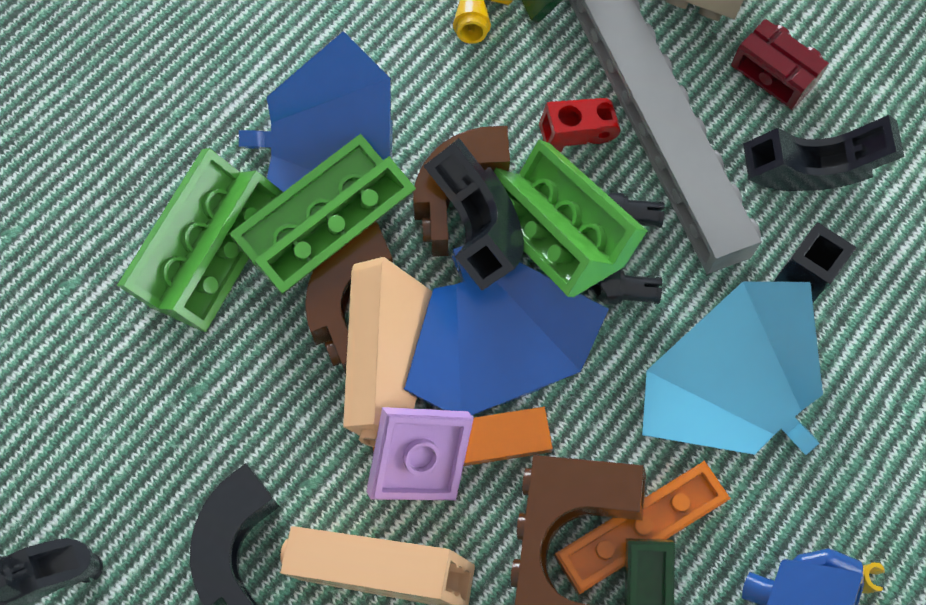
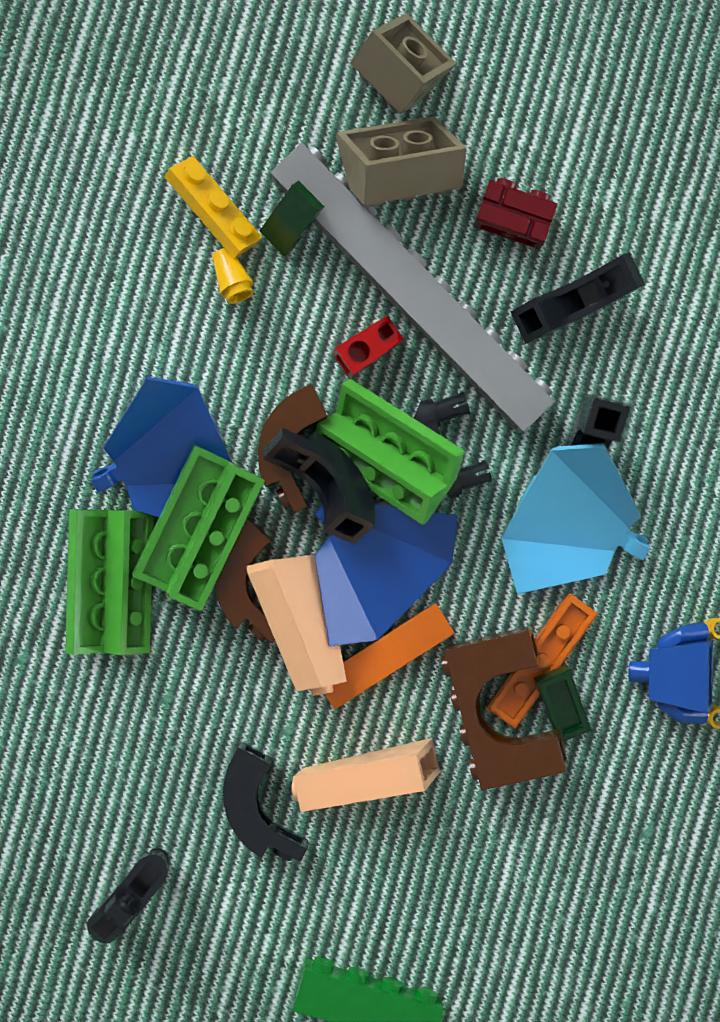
camera: 20 degrees left, 20 degrees up
lavender plate [366,407,473,501] -> none

